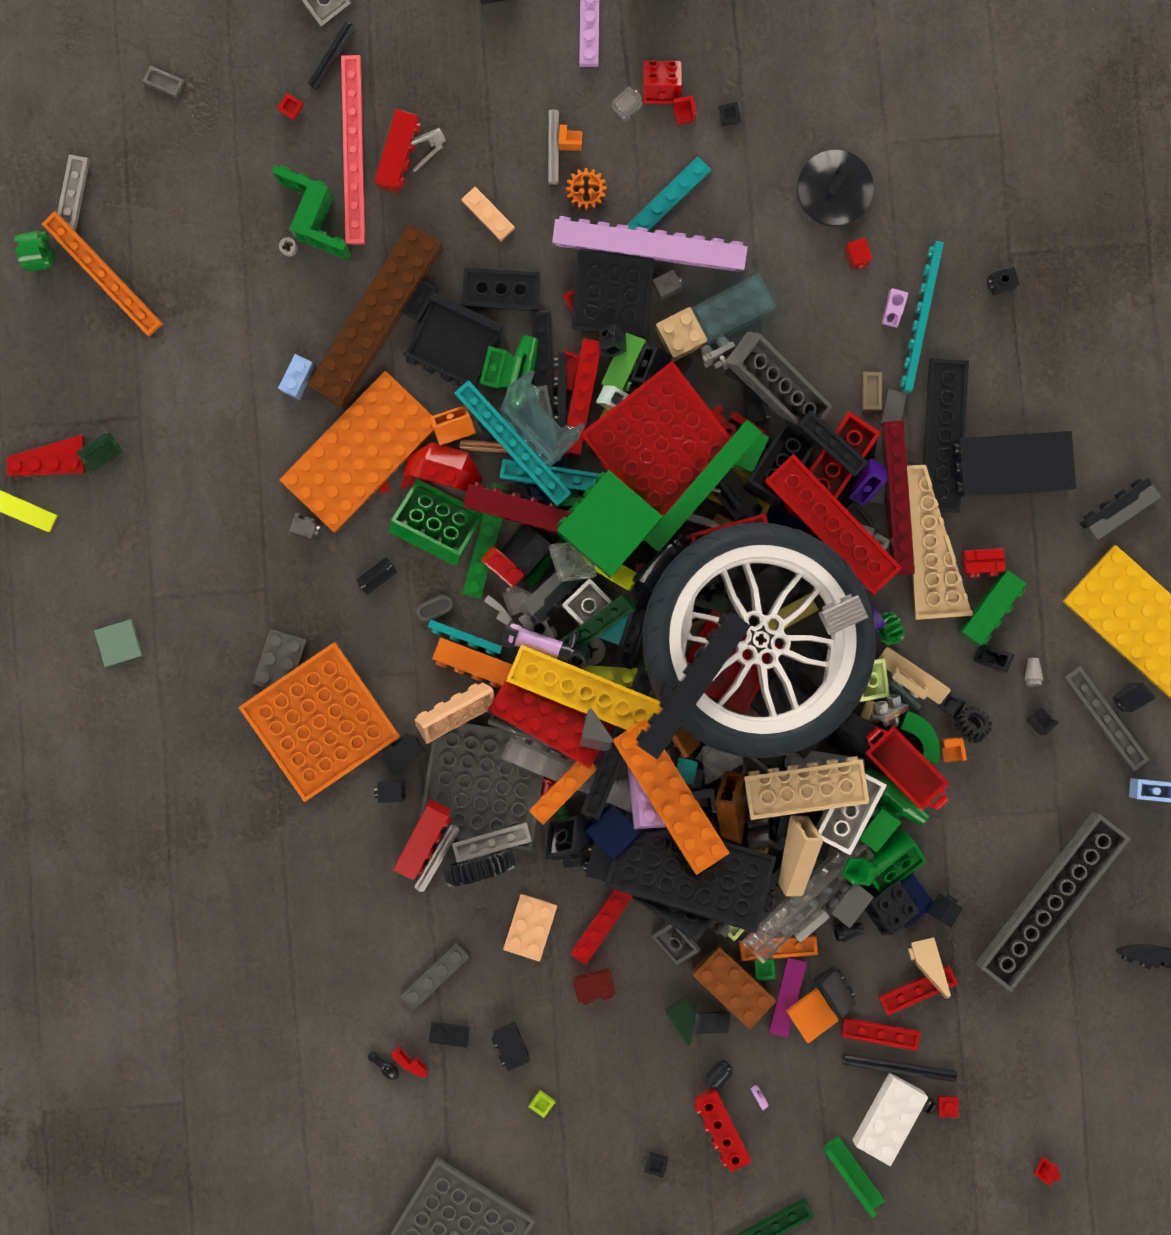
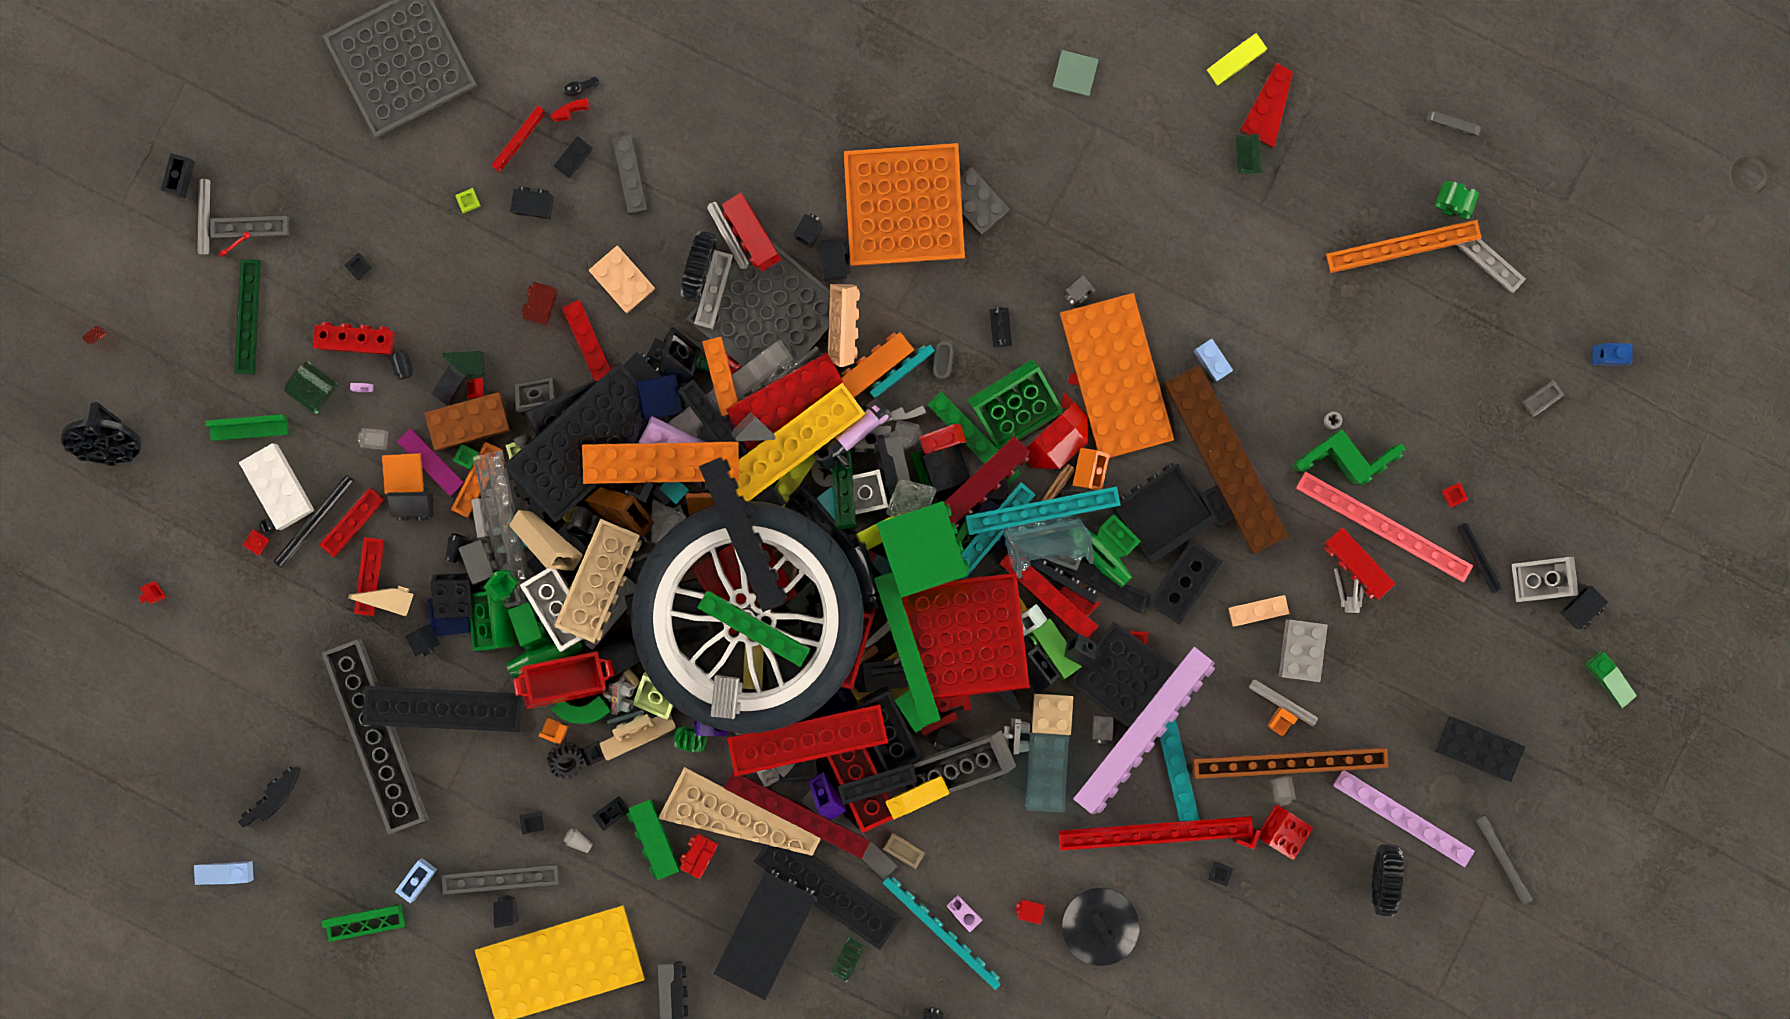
camera: 110 degrees right, 0 degrees up
orange gear [566,168,607,211] -> none
none -> clear green brick [284,362,339,415]
none -> clear brick [358,428,389,450]
none -> black plate [362,686,522,732]
none -> red tile [466,378,484,399]
none -> red tile [491,105,546,172]
none -> green plate [697,590,810,667]
none -> clear green slope [830,937,865,982]
none -> teal plate [873,555,891,575]
none -> yellow slope [886,776,950,819]
none -> red plate [1058,816,1253,851]
none -> dark orange brick [1192,747,1389,779]
none -> light grey brick [1279,619,1328,682]
none -> blue torso [1592,343,1633,366]

